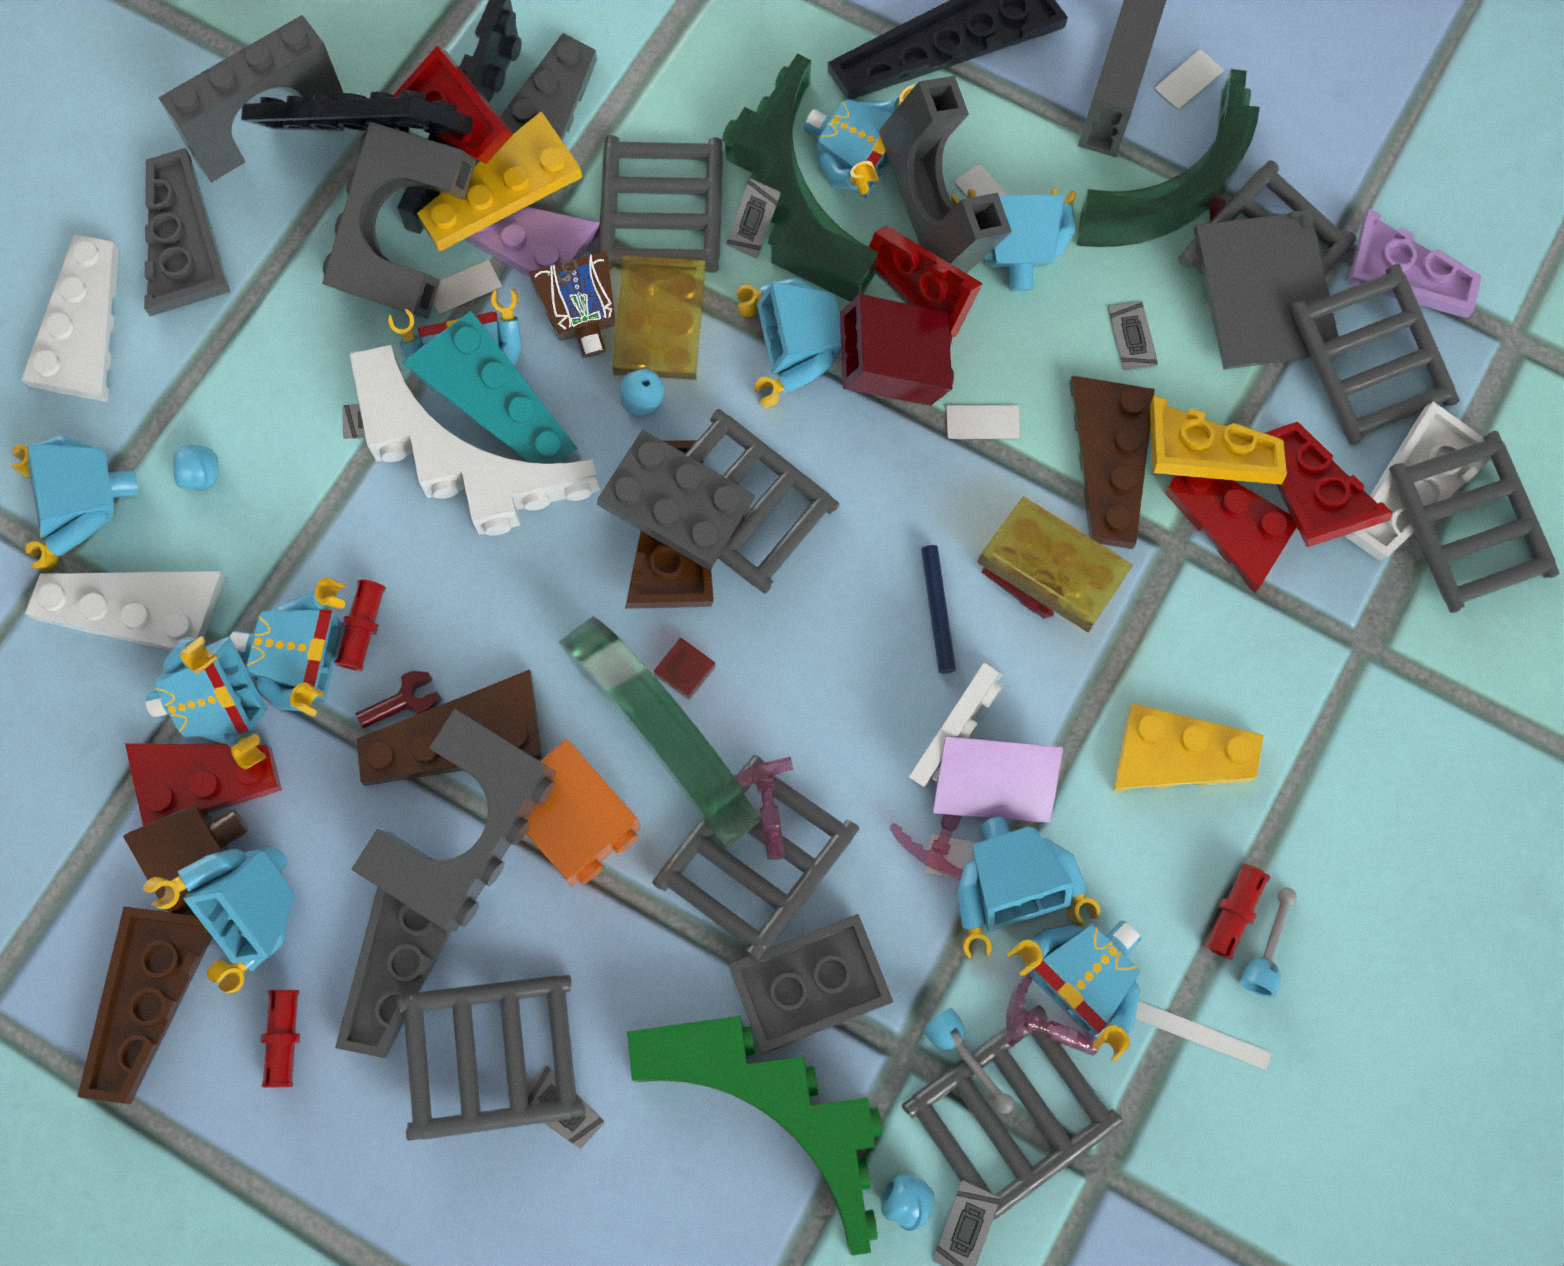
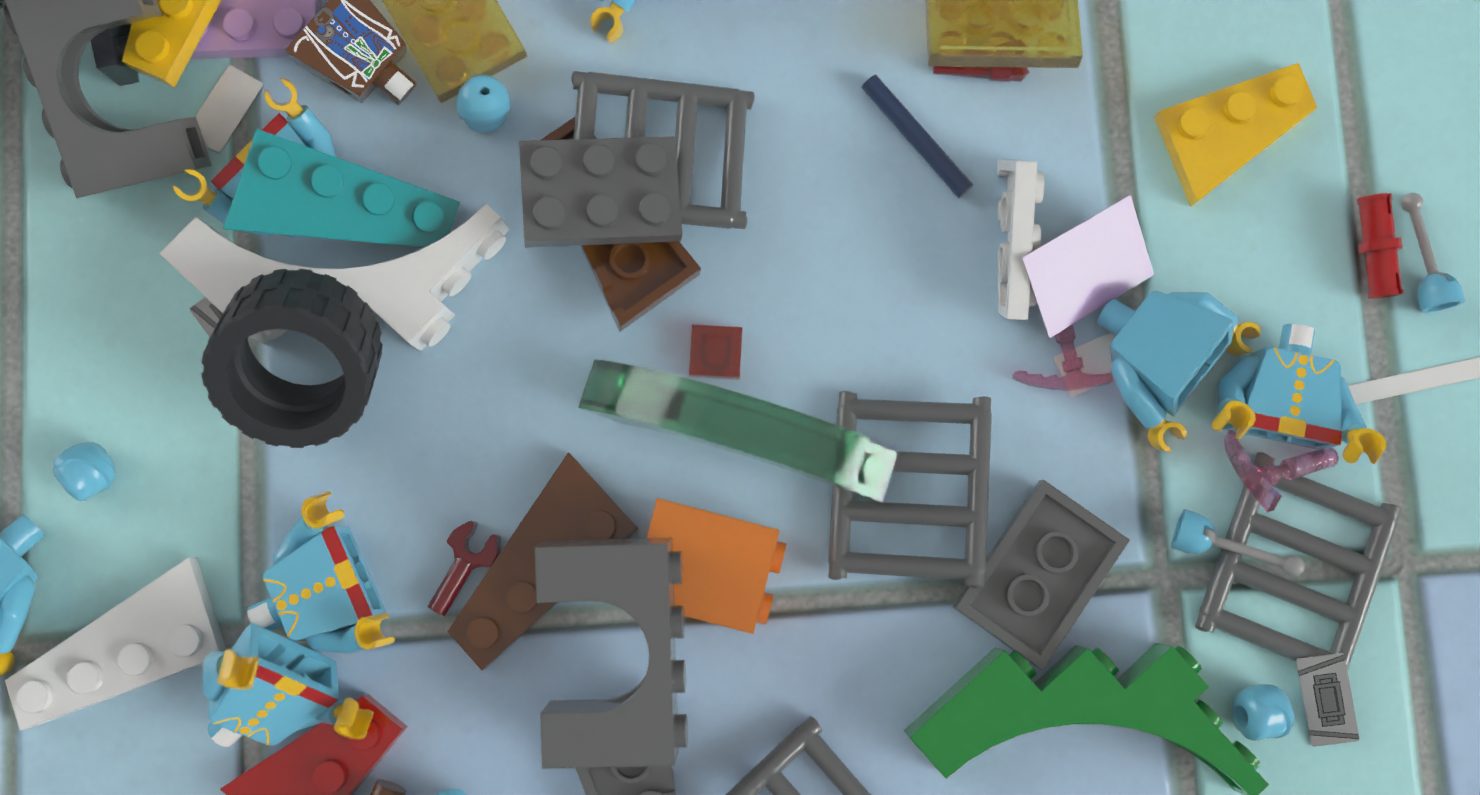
camera: 30 degrees left, 10 degrees up
red pin [334,579,386,671] -> none
clear pink piece [711,757,794,860] -> none
none -> black tyre [201,268,383,448]

